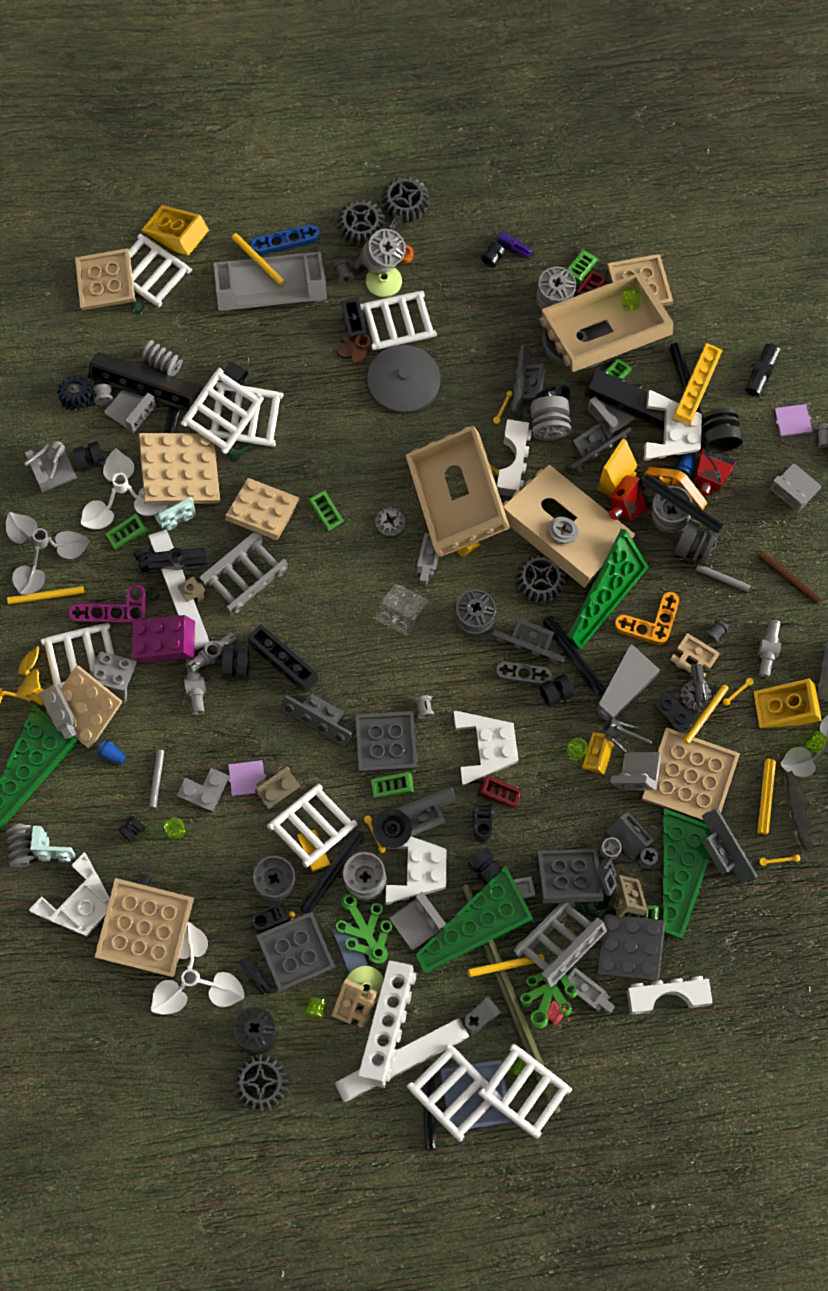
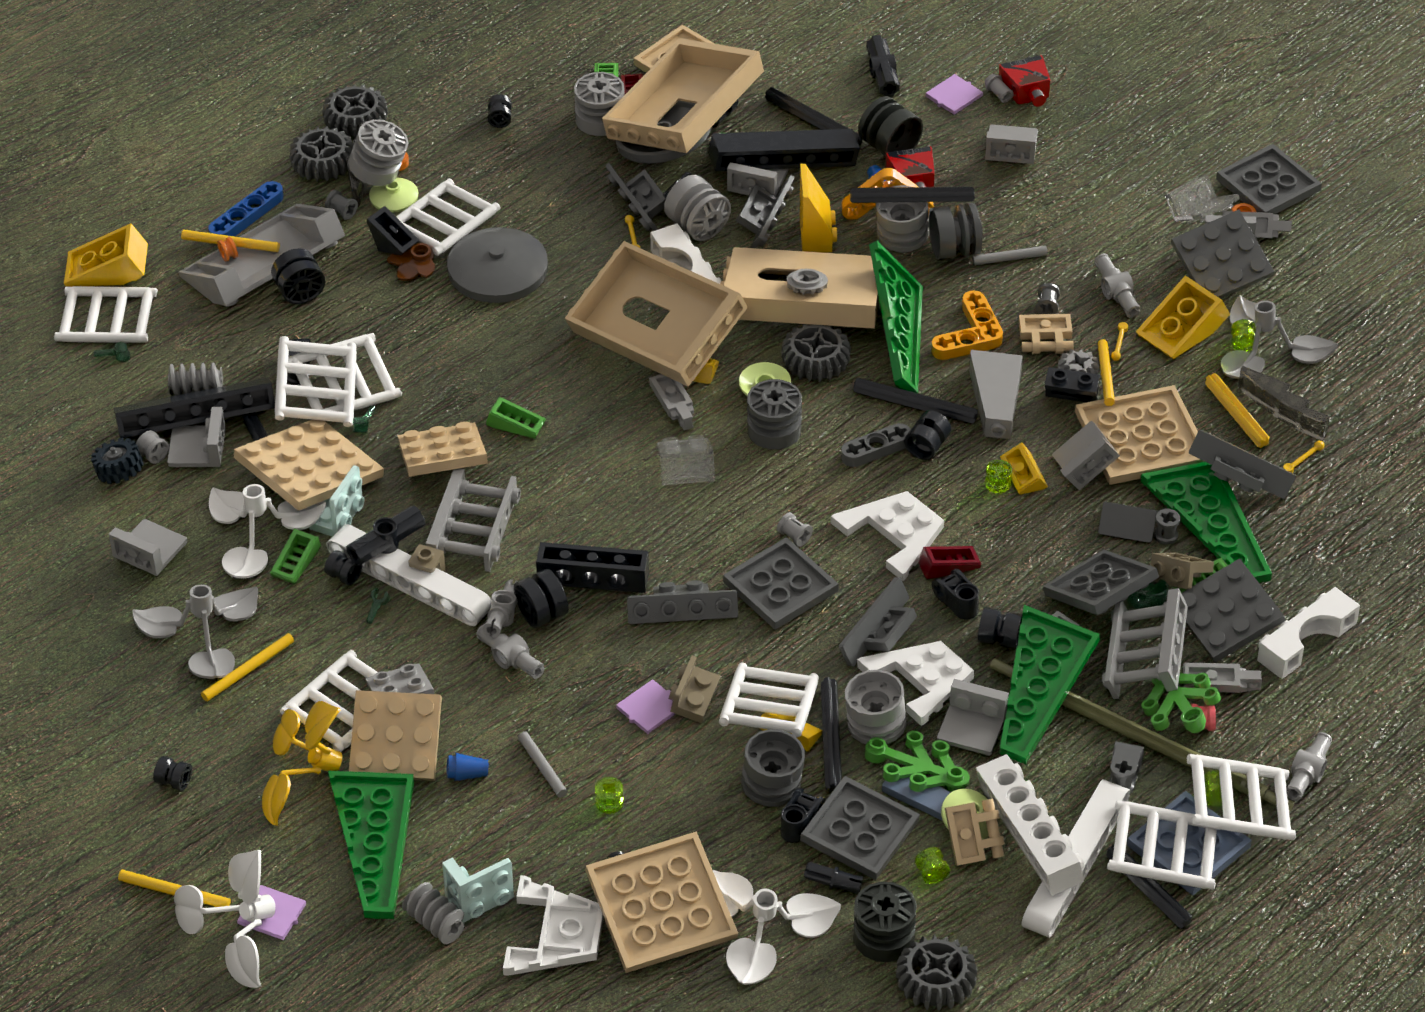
camera: 30 degrees left, 25 degrees down
light grey plant [24,441,65,480] -> none
light grey hinge [39,684,77,739] -> none
magenta beam [68,584,146,622] -> none
black wheel [73,441,106,472] -> none
tan plate [75,248,135,311] -> none
black wheel [118,815,146,843] -> none
magenta brick [131,615,195,664] -> none
light grey plate [177,768,230,812] -> none
yellow hinge [364,816,386,853] -> none
bright green slope [371,772,414,799] -> none
black dish [373,809,412,848] -> none
light grey gear [375,507,405,536] -> none
yellow bar [467,954,544,977] -> none
dark grey bracket [492,618,565,664] -> none
dark purple axle [497,232,532,258] -> none
dark grey slope [599,858,617,896] -> none
light grey wheel [600,837,622,861] -> none
dark grey plant [603,718,652,753] -> none
red torso [609,475,651,520] -> none
clear neon green wheel [622,288,640,311] -> none
white wing [644,390,702,461] -> none
yellow tile [673,343,723,426] -> none
dark grey axle [691,664,708,703] -> none
reddish brown bar [758,551,821,604] -> none
none -> orange bush [217,236,238,262]
none -> black wheel [271,248,326,304]
none -> yellowish green dish [739,362,791,396]
none -> light grey pin [1287,732,1332,801]

